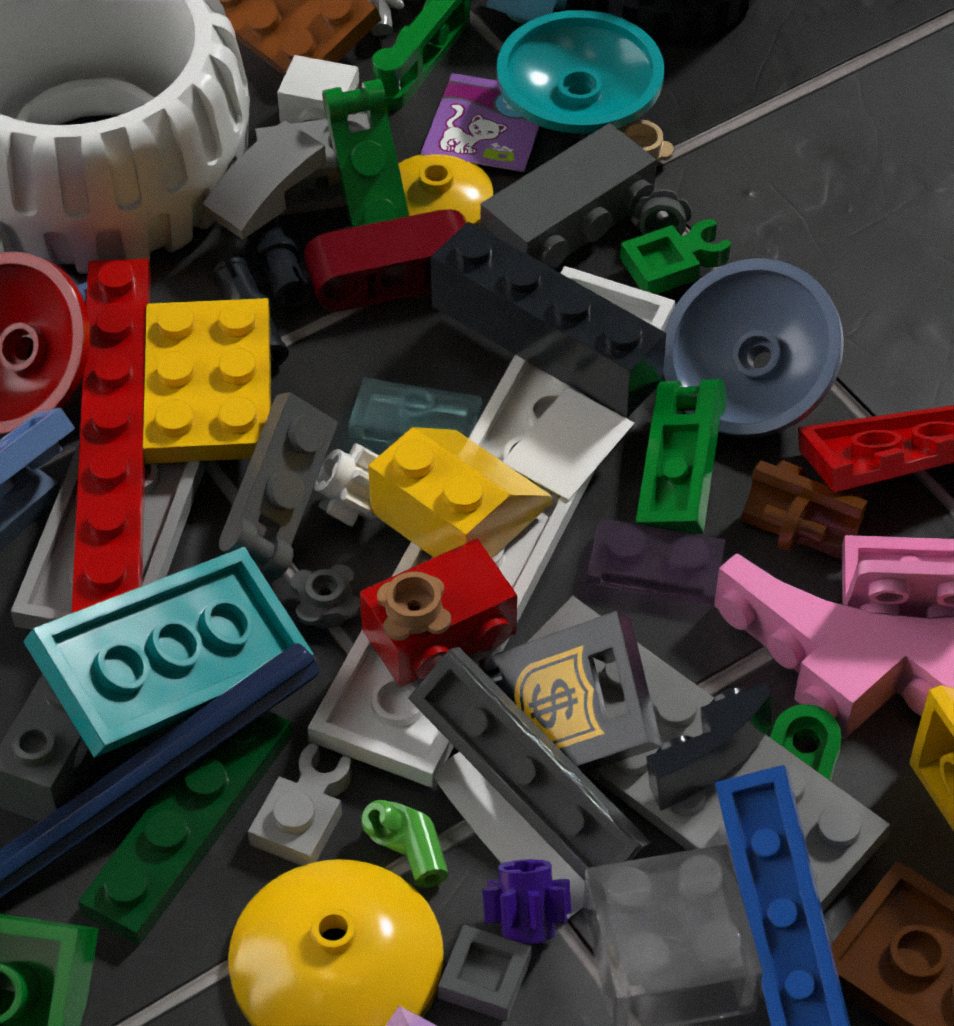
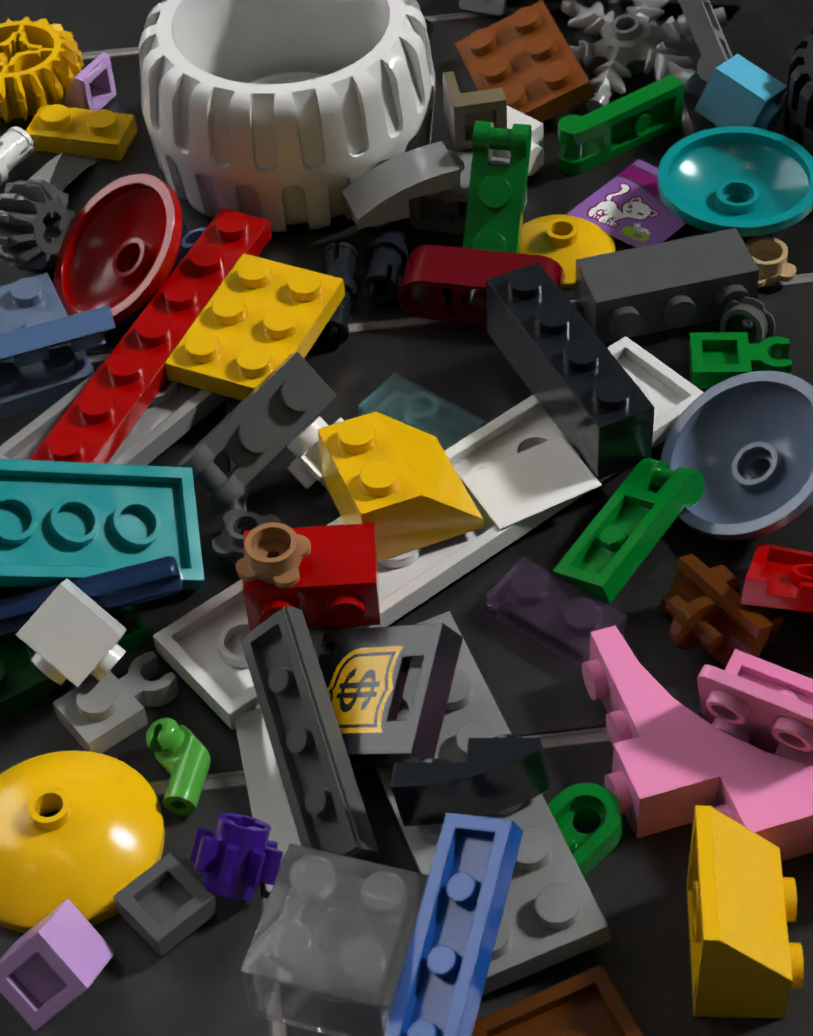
camera: 30 degrees right, 5 degrees down
none -> white brick [16,578,127,687]
none -> dark tan panel [442,71,507,151]

